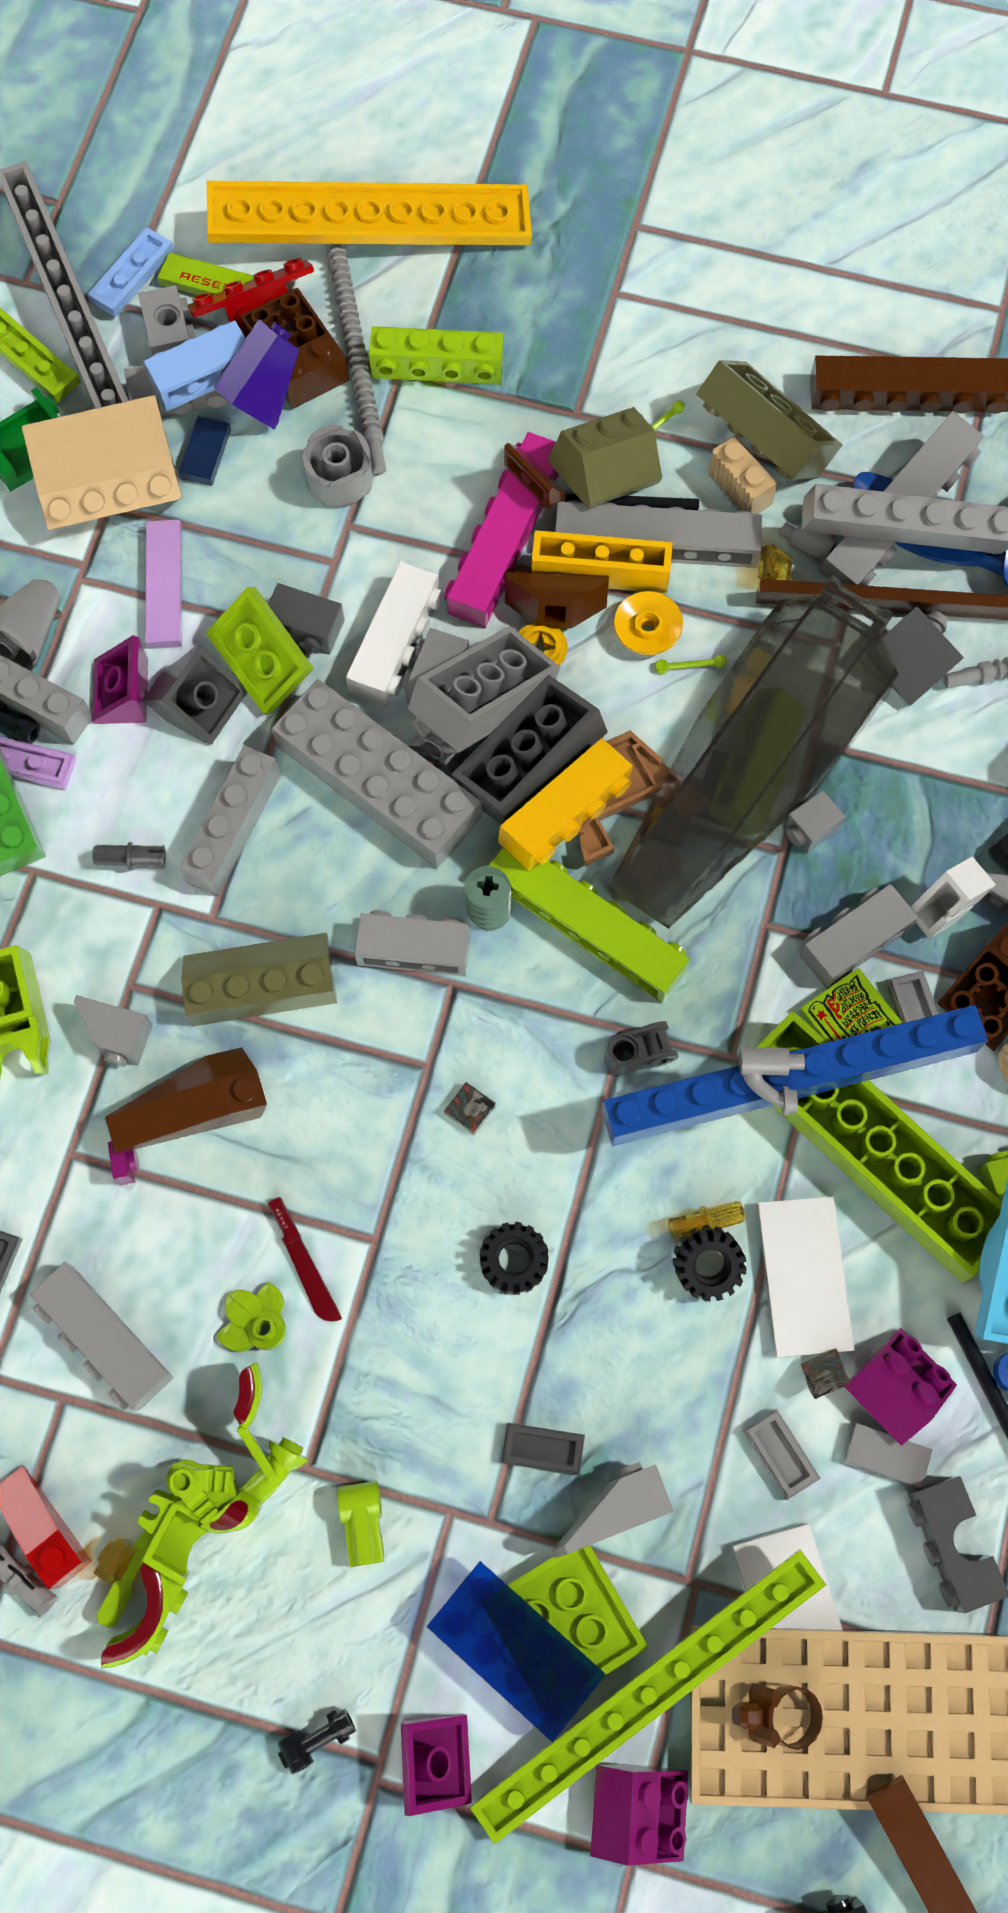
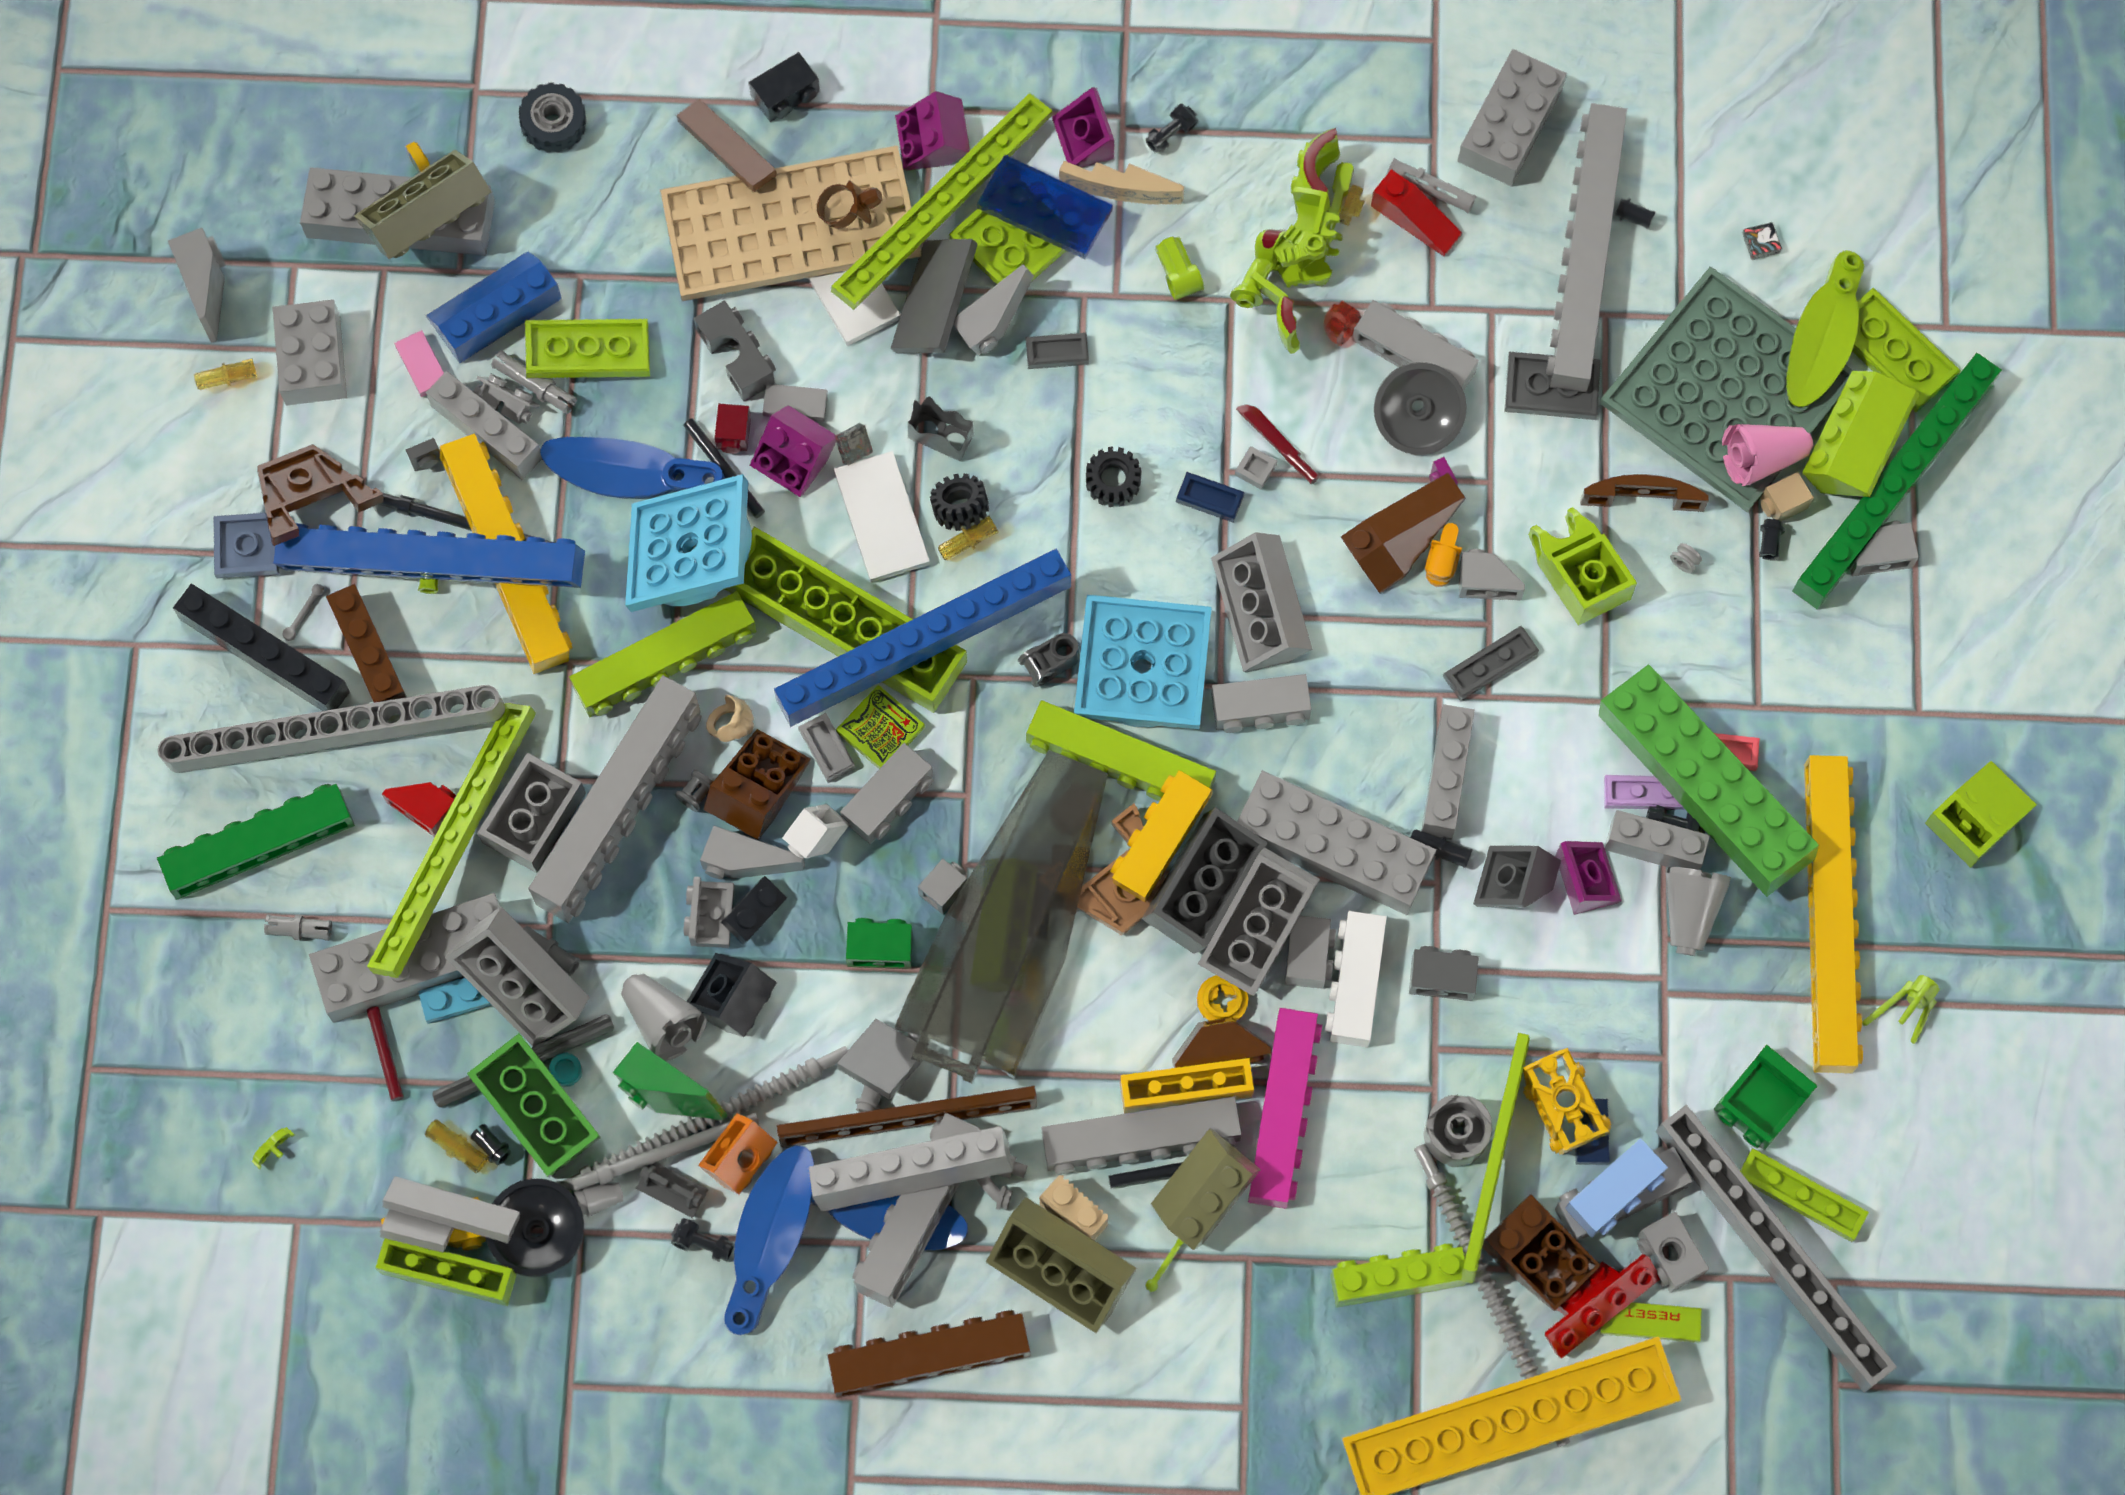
camera: 165 degrees right, 0 degrees up
tan slope [22,395,183,530] -> none
light blue plate [87,227,174,317] -> none
dark grey axle [92,842,166,870] -> none
lavender tile [145,519,182,648] -> none
olive slope [181,933,337,1026] -> none
lime plate [206,587,314,714] -> none
dark purple slope [214,319,299,429] -> none
lime plate [216,1282,286,1353] -> none
clear smoke tile [444,1082,496,1135] -> none
sand green piece [464,866,511,931] -> none
reddish brown slope [504,443,566,509] -> none
yellow dish [614,591,683,655] -> none
lime hinge [655,655,727,675] -> none
light grey plant [739,1047,805,1116] -> none
light grey tile [742,1409,821,1500] -> none
clear yellow plate [758,544,793,581] -> none
none -> dark red brick [714,403,751,454]
none -> green brick [846,918,913,969]
none -> dark grey tile [891,239,978,353]
none -> dark grey piece [907,396,974,461]
none -> tan slope [1059,161,1184,204]
none -> medium azure piece [1074,595,1212,730]
none -> dark blue tile [1176,472,1245,523]
none -> light grey slope [1211,532,1313,672]
none -> light grey plate [1235,446,1277,490]
none -> clear red piece [1324,300,1361,346]
none -> dark grey dish [1374,362,1466,455]
none -> black axle [1410,829,1473,868]
none -> light orange arm [1425,523,1462,587]
none -> dark grey tile [1443,625,1539,702]
none -> lime tile [1461,1032,1530,1283]
none -> yellow piece [1523,1047,1612,1155]

